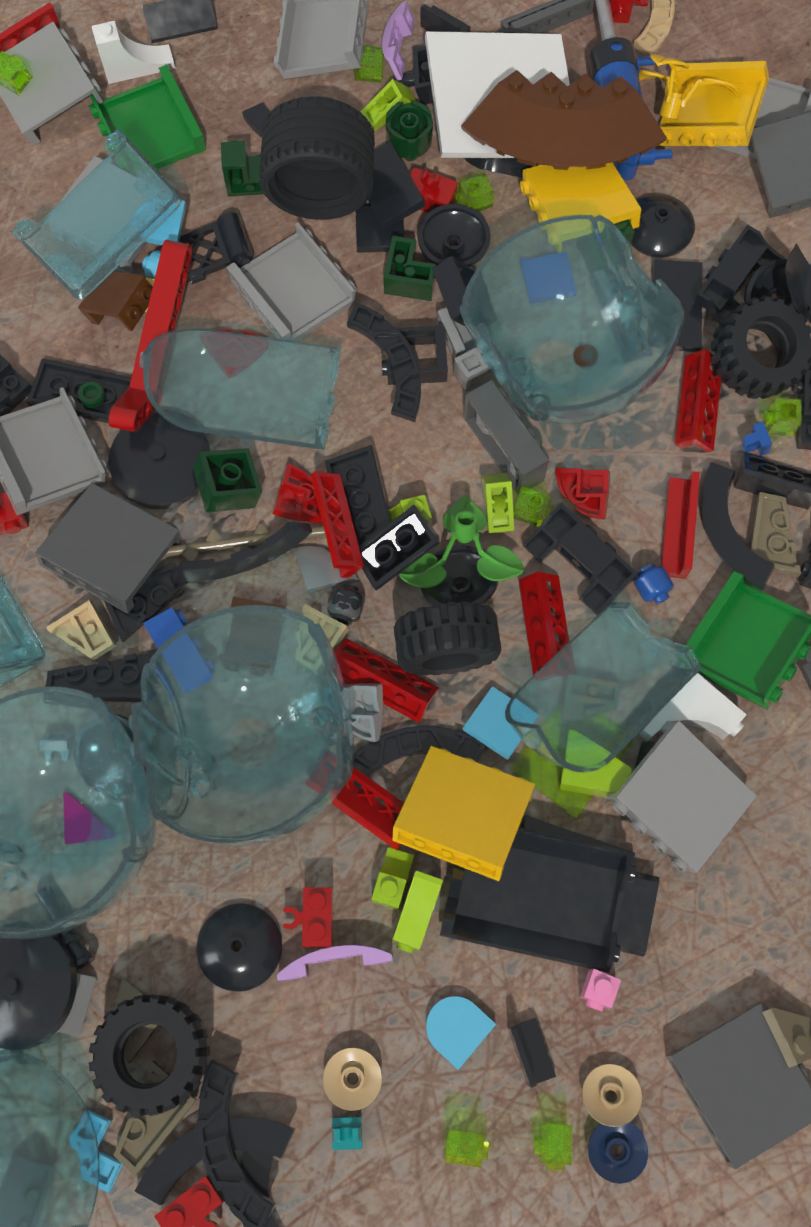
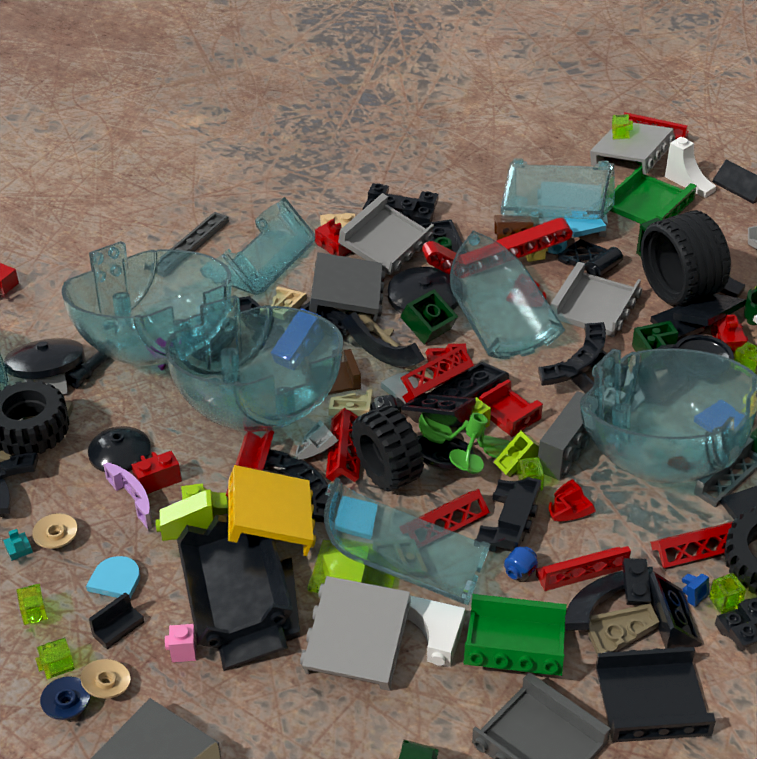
camera: 65 degrees right, 30 degrees down
none -> red panel [479,379,543,437]
none -> black plate [622,558,651,605]

